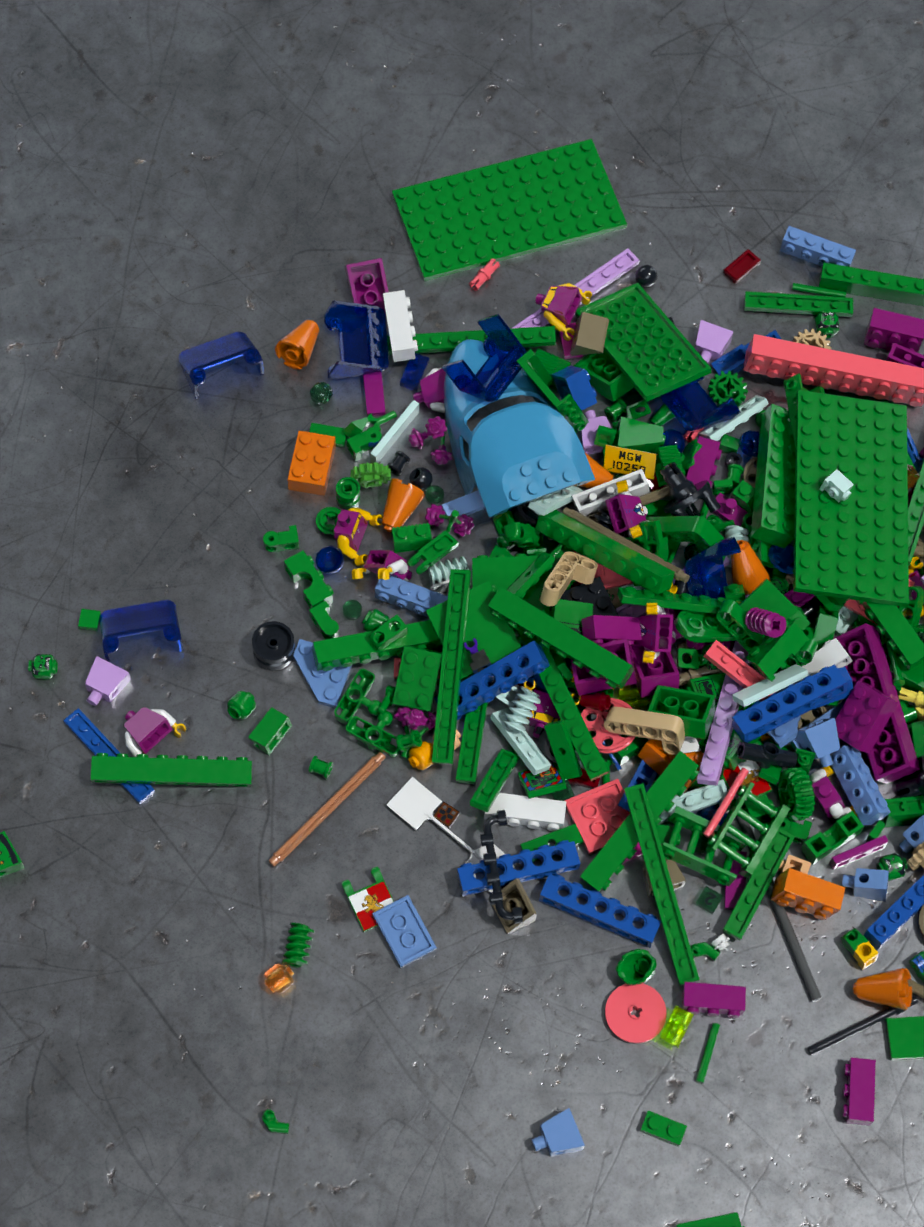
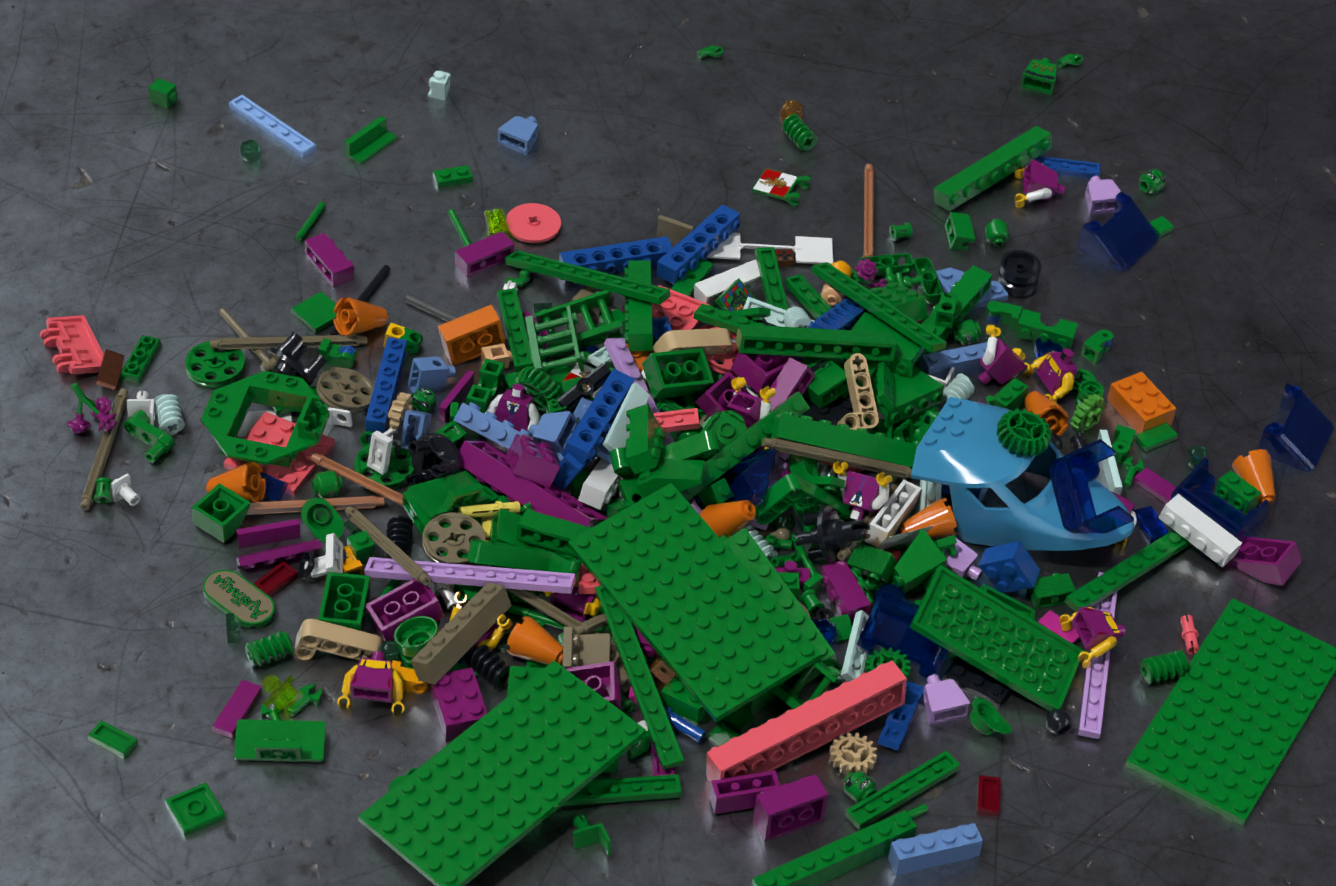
camera: 140 degrees right, 20 degrees down
green slope [343,417,368,438] -> none
medium blue tile [372,895,437,968] -> none
green bush [396,730,422,752] -> none
green hinge [408,530,459,575] -> none
pearl dark grey piece [464,638,491,674] -> none
black bar [480,810,523,924] -> none
green panel [517,349,589,433] -> none
dark tan slope [570,312,609,356] -> none
green hair [616,949,657,985] -> none
coral bar [703,768,749,838] -> none
magenta piece [745,607,786,638] -> none
light aqua brick [820,469,854,502] -> none
none -> green bar [295,202,326,242]
none -> green piece [969,697,1012,735]
none -> green gear [996,408,1052,458]
none -> green piece [1140,650,1188,685]
none -> green brick [1214,470,1261,518]

